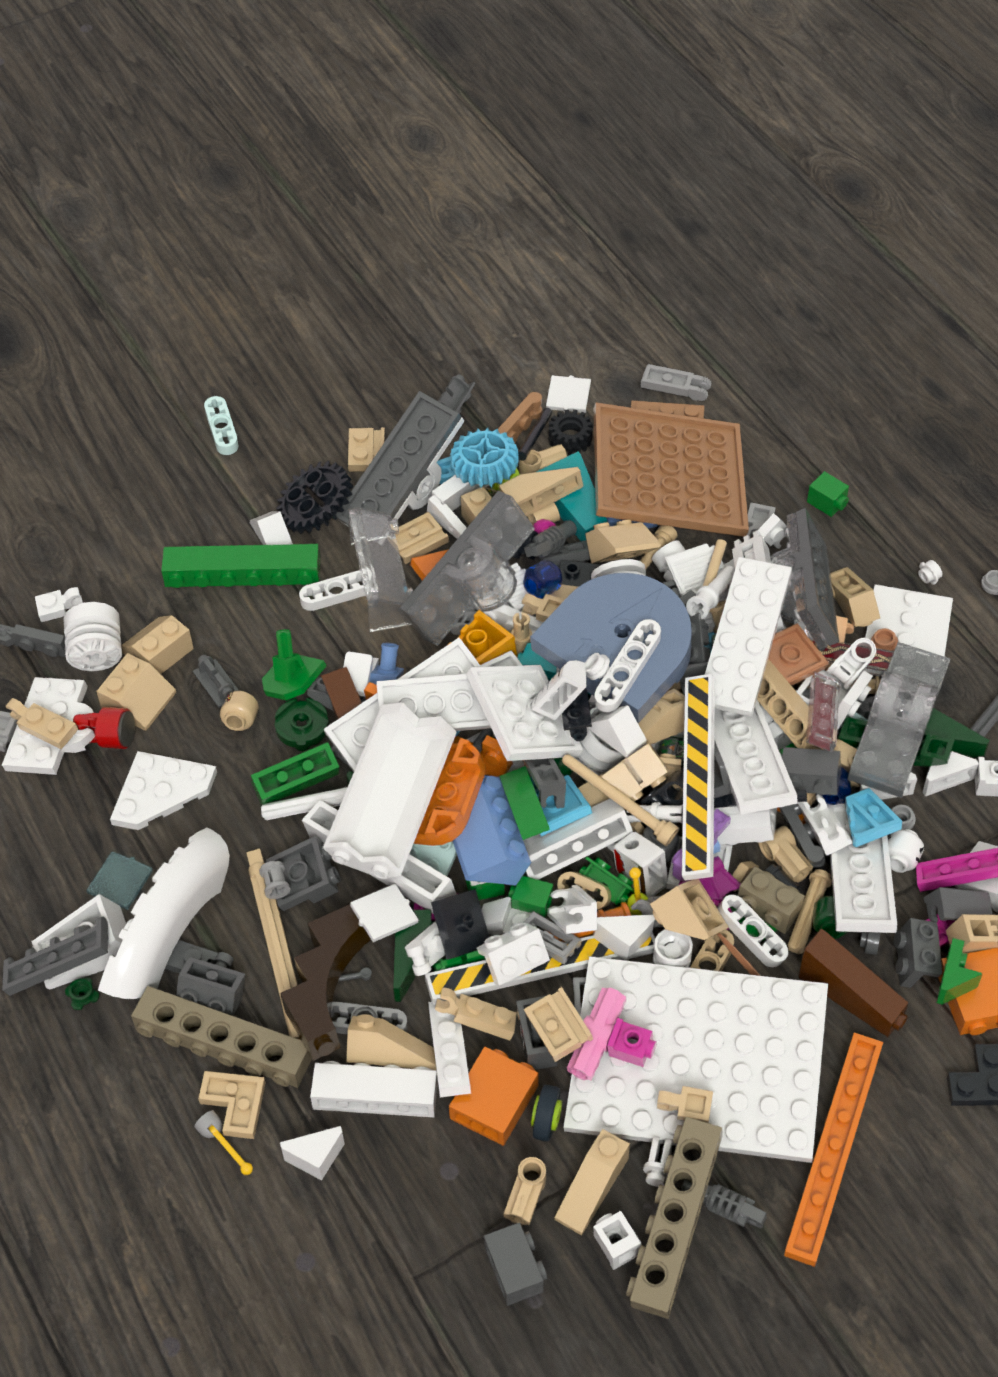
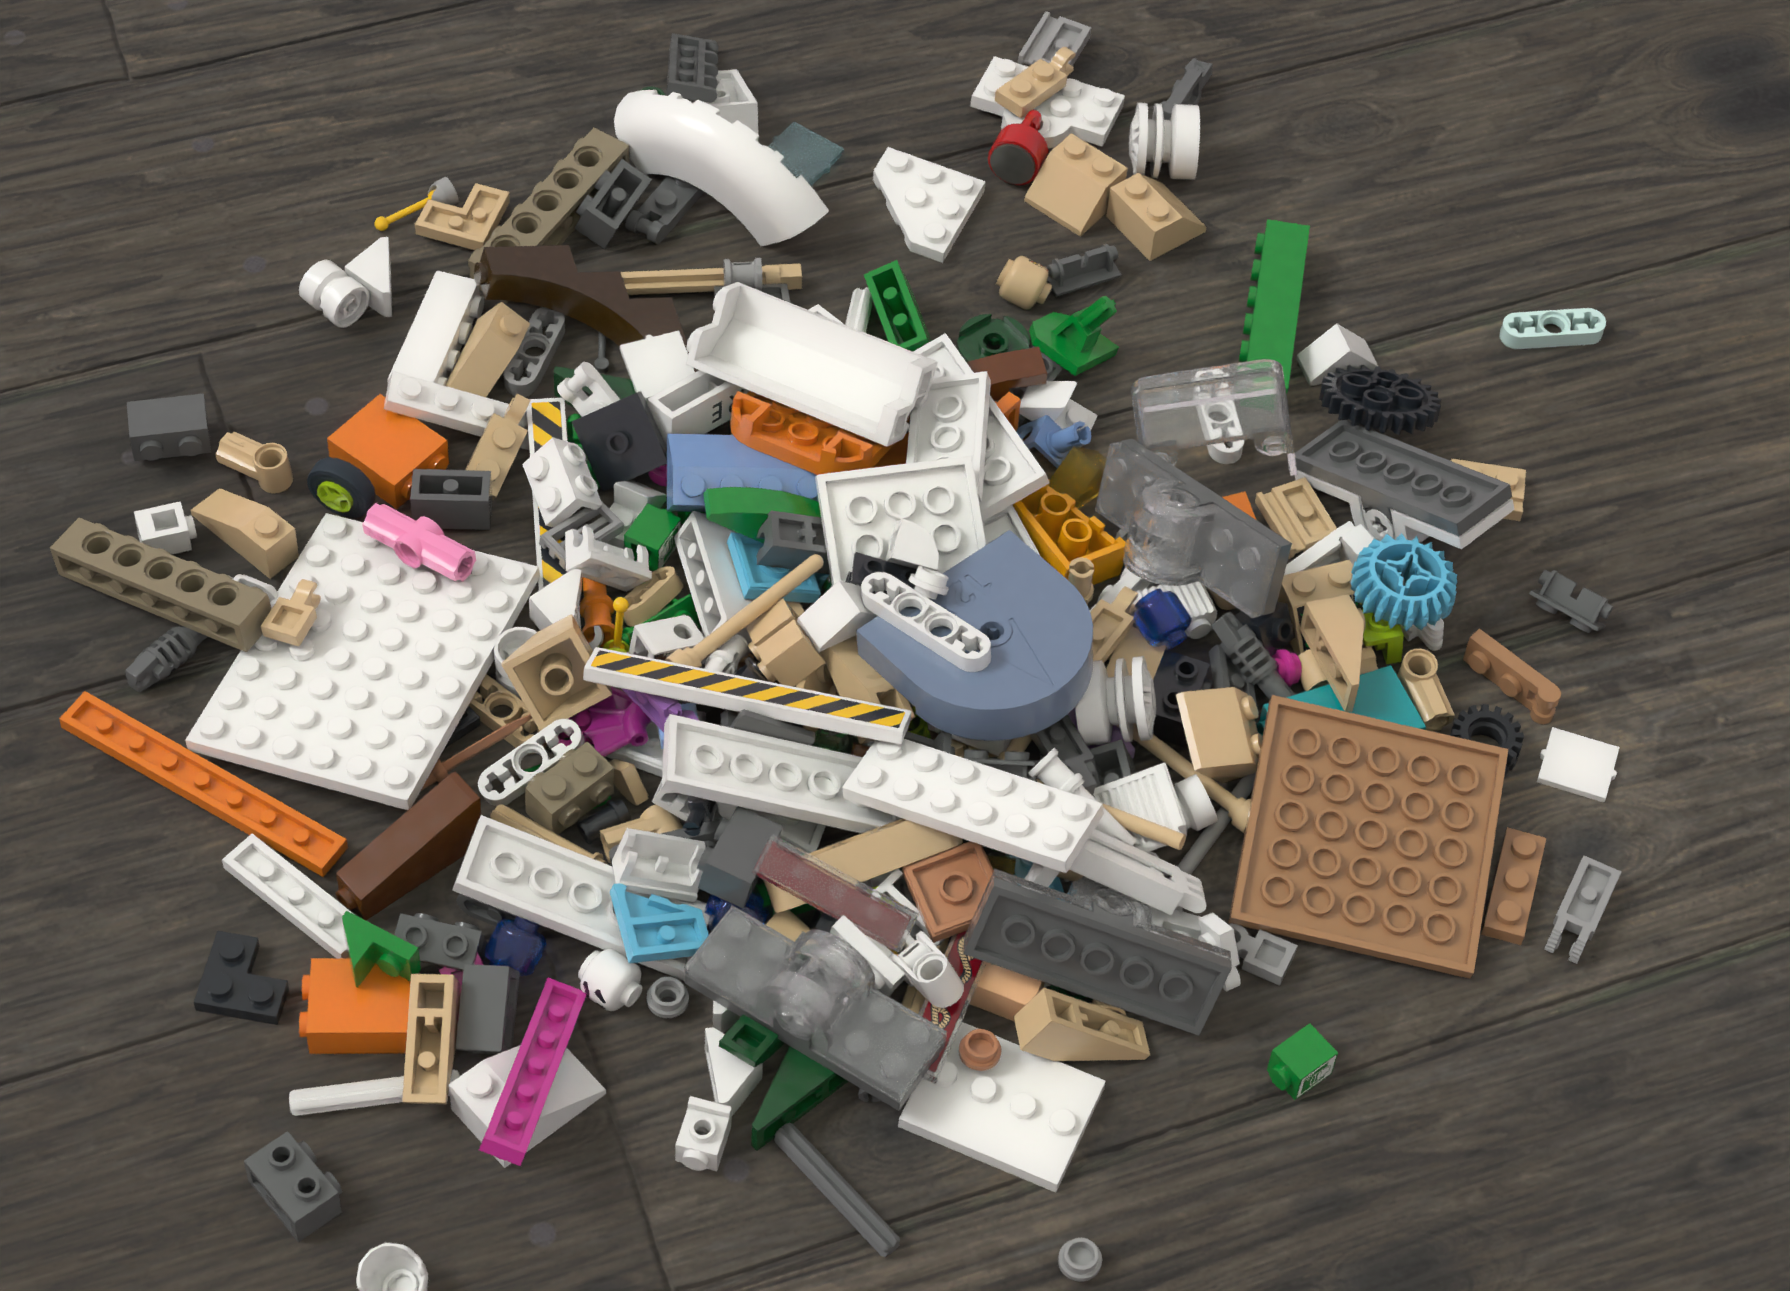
camera: 95 degrees right, 0 degrees up
white plate [35,587,83,622] -> none
black bar [518,408,552,461] -> none
tan plate [524,987,593,1062] -> none
dark pink brick [607,1018,657,1067] -> none
white plate [918,560,942,585] -> none
none -> white plate [222,834,355,958]
none -> white wheel [299,260,370,328]
none -> clear blue head [484,916,546,978]
none -> clear yellow slope [1049,446,1115,509]

